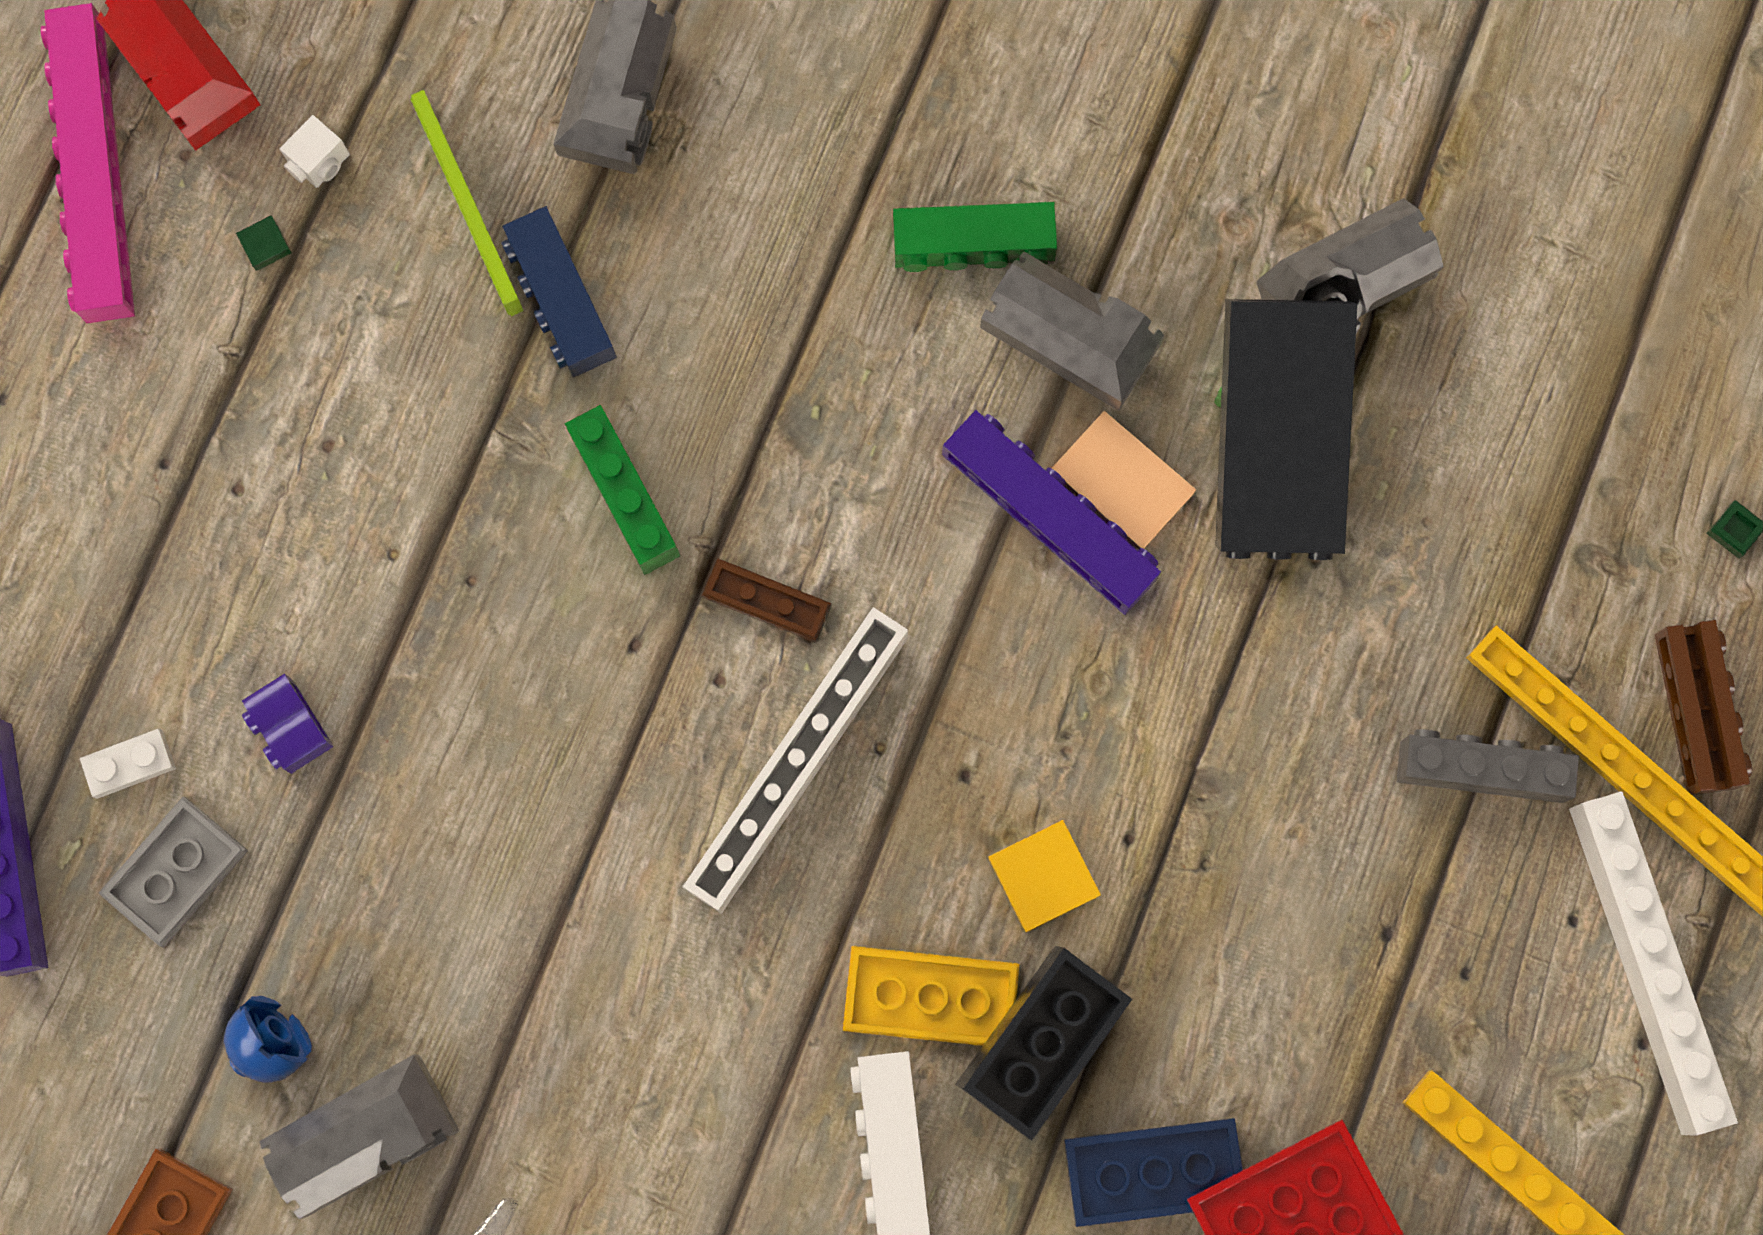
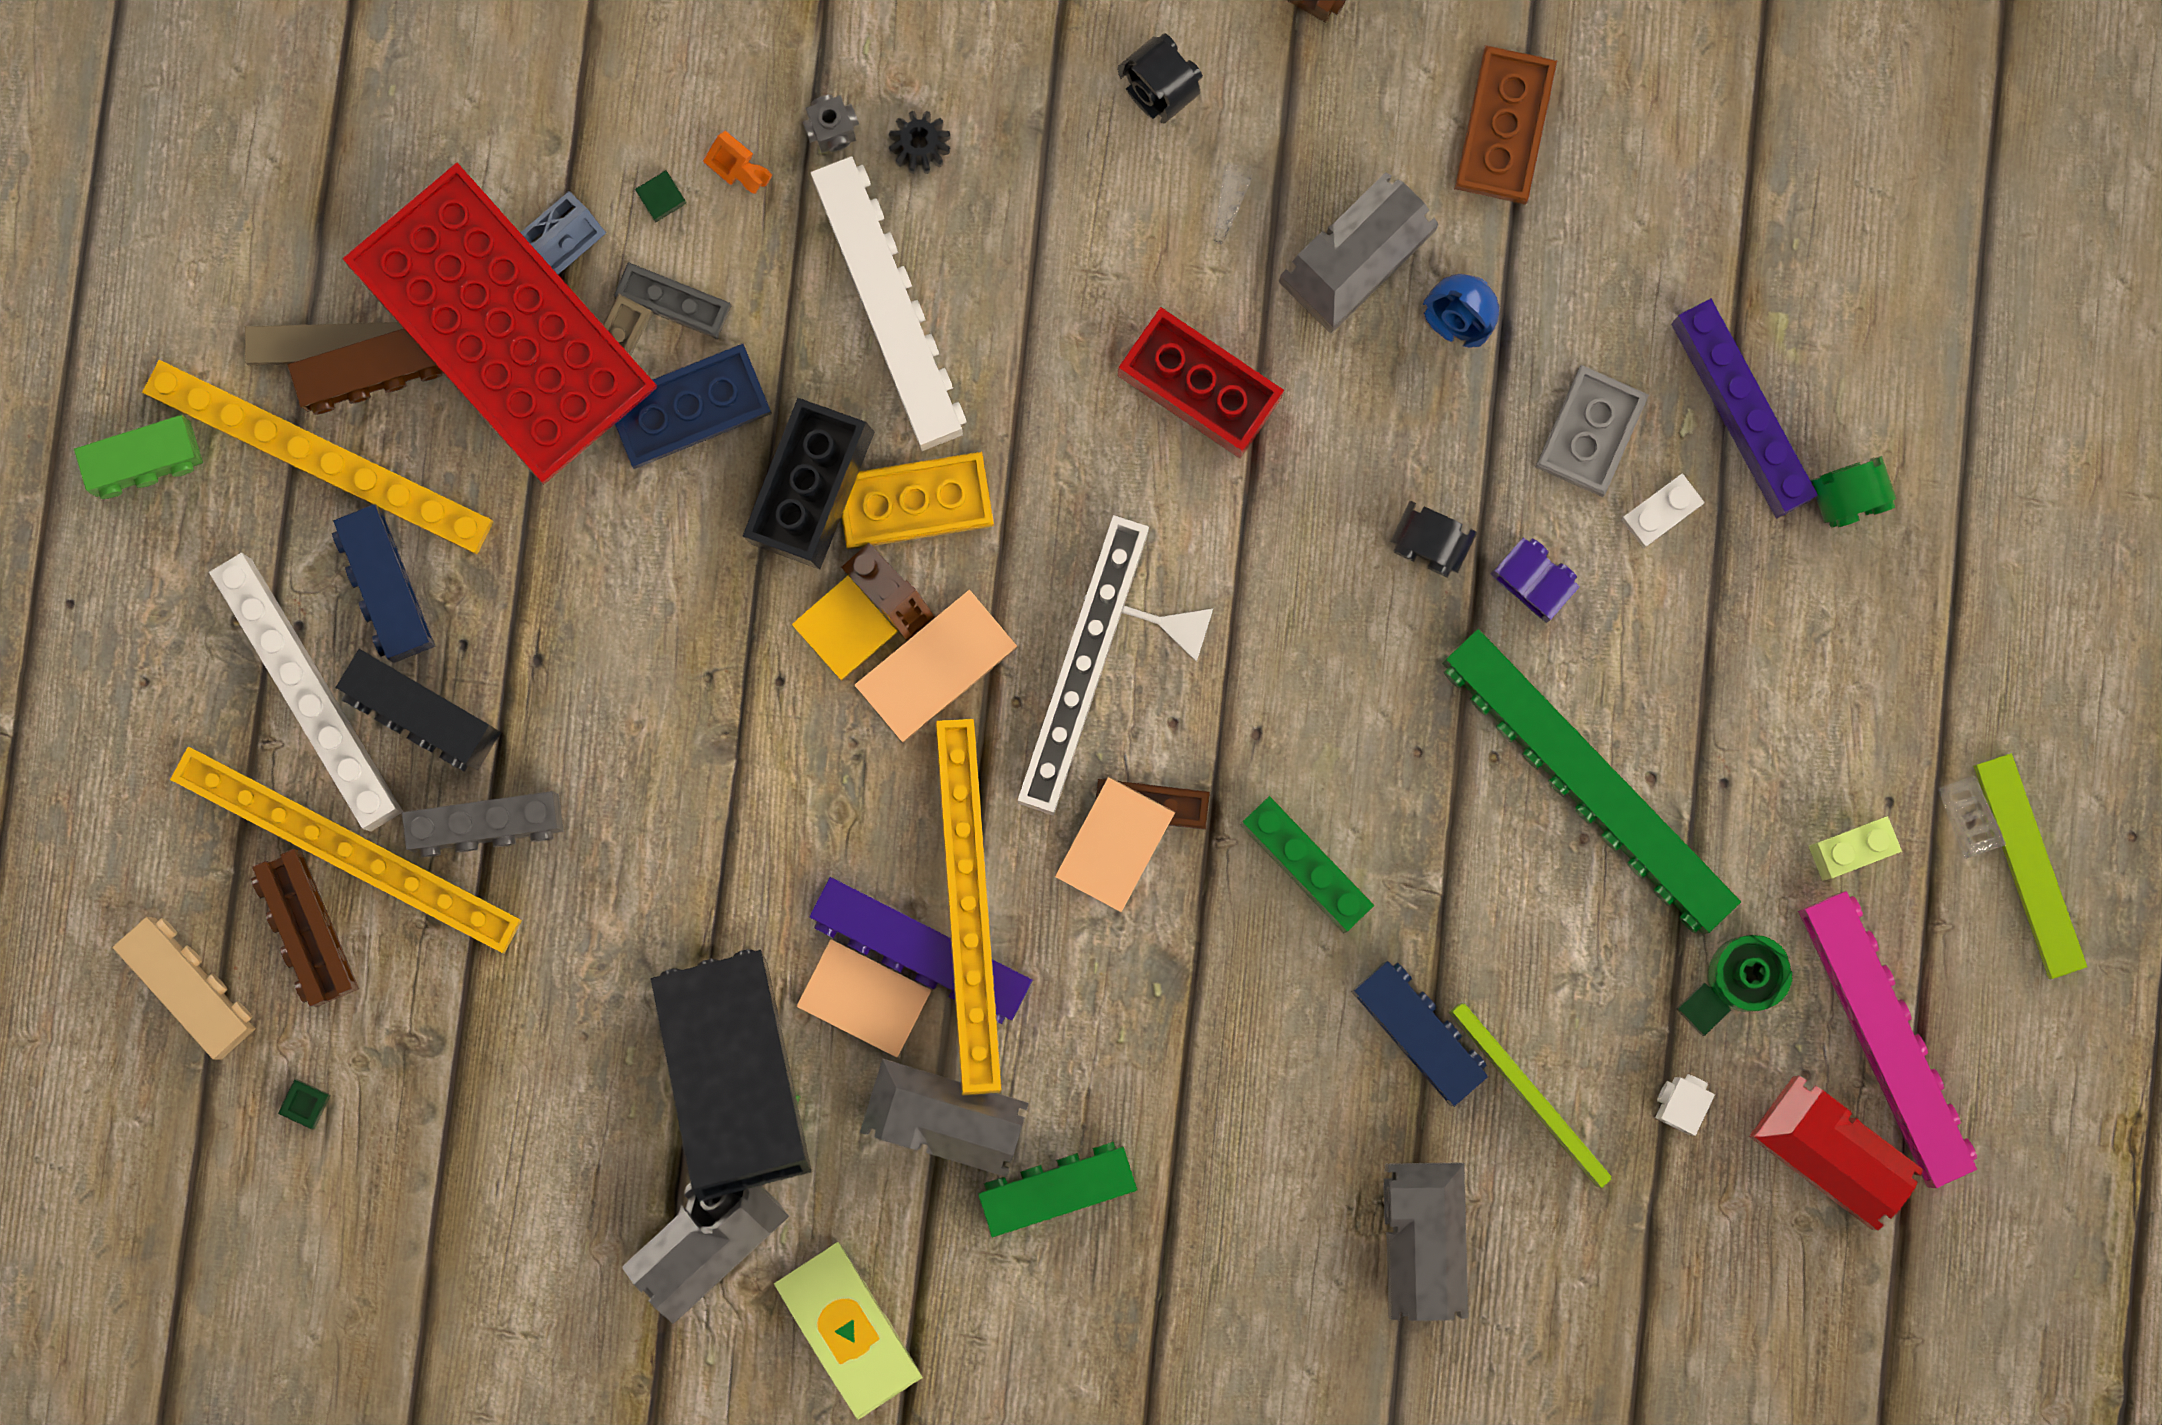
camera: 160 degrees right, 5 degrees up
none -> dark blue brick [332,504,436,663]
none -> black brick [335,649,501,772]
none -> yellowish green slope [774,1242,923,1420]
none -> reddish brown bracket [841,543,935,641]
none -> light nougat tile [855,589,1018,743]
none -> yellow plate [936,719,1001,1095]
none -> light nougat tile [1055,776,1175,912]
none -> white piece [1084,595,1213,662]
none -> red brick [1118,307,1284,459]
none -> black brick [1390,501,1477,578]
none -> green brick [1442,629,1742,934]
none -> green brick [1708,935,1793,1012]
none -> yellowish green brick [1809,816,1902,881]

